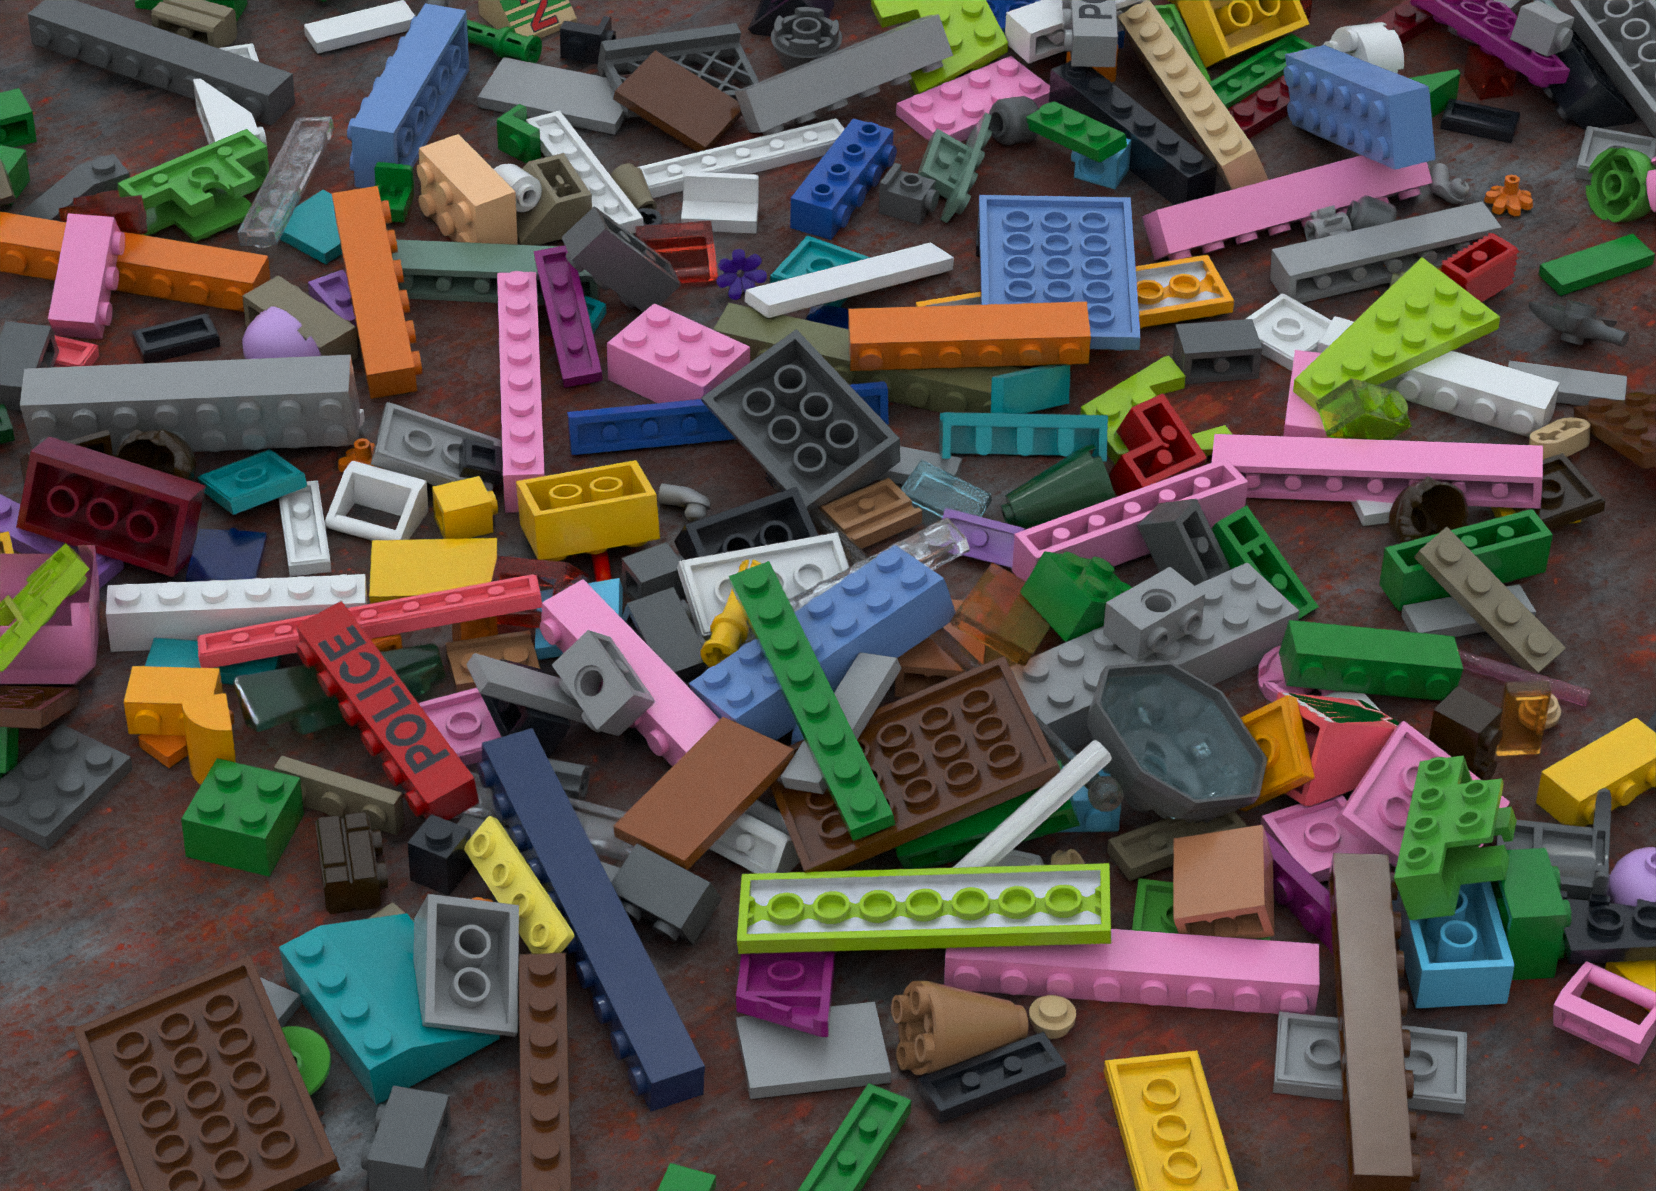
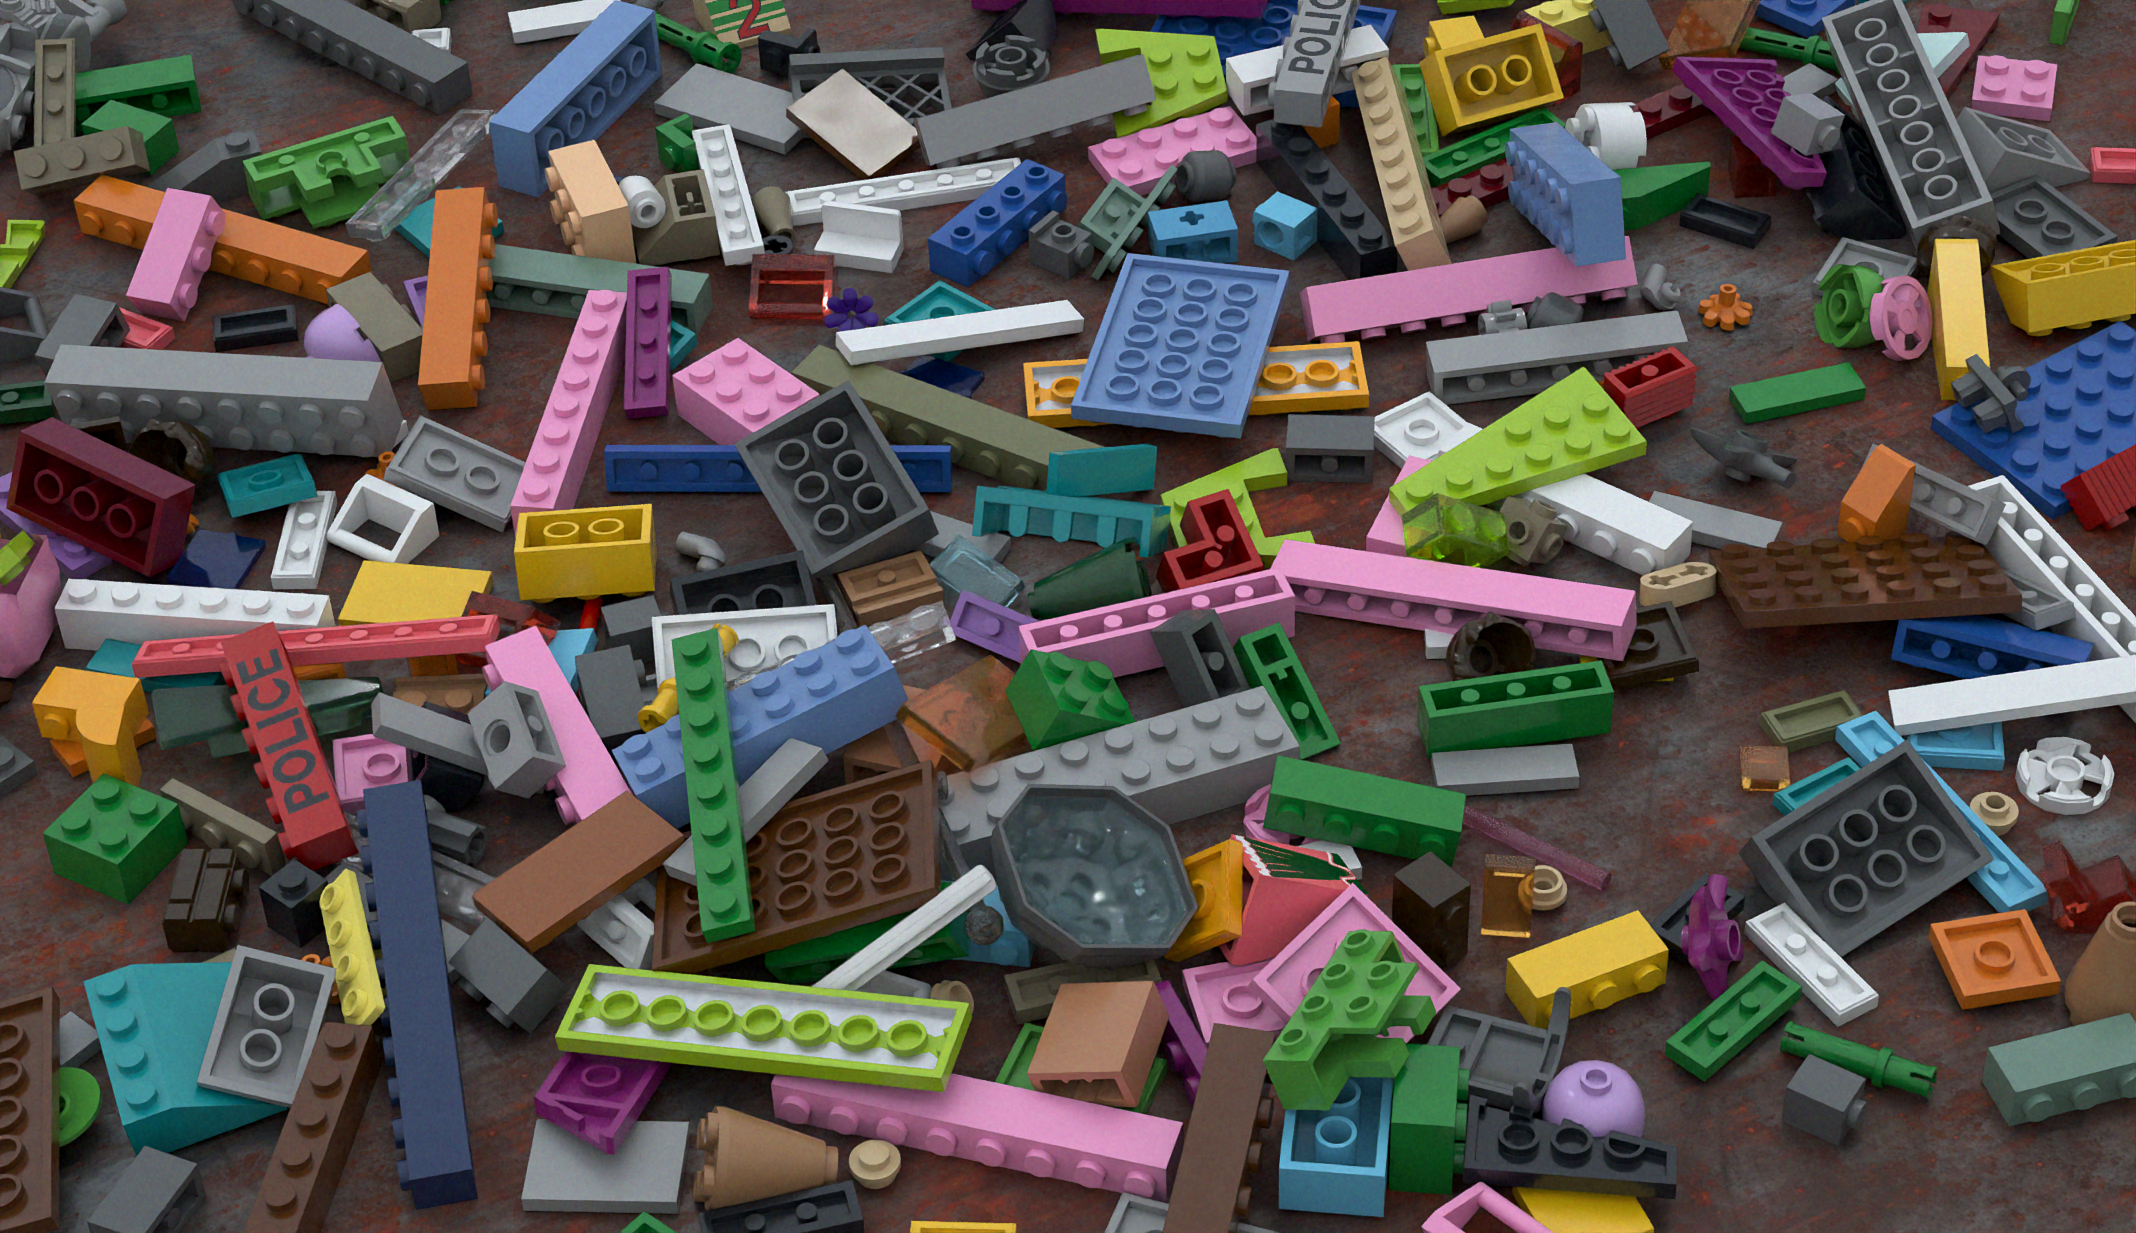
camera: 15 degrees right, 0 degrees up
clear red bracket [58,190,148,235] -> none
white slope [193,78,267,146] -> none
green bracket [374,162,415,222] -> none
yellow brick [432,476,498,539] -> none
black tile [459,439,503,485] -> none
dark grey brick [561,206,681,312] -> none
orange brick [848,302,1091,371] -> none
green plate [1026,101,1127,163] -> none
light grey brick [1103,567,1205,662] -> none
dark tan plate [1414,527,1566,679] -> none
none -> dark azure brick [1148,200,1238,264]
none -> medium nougat cone [1439,195,1488,244]
none -> dark tan brick [1487,496,1569,566]

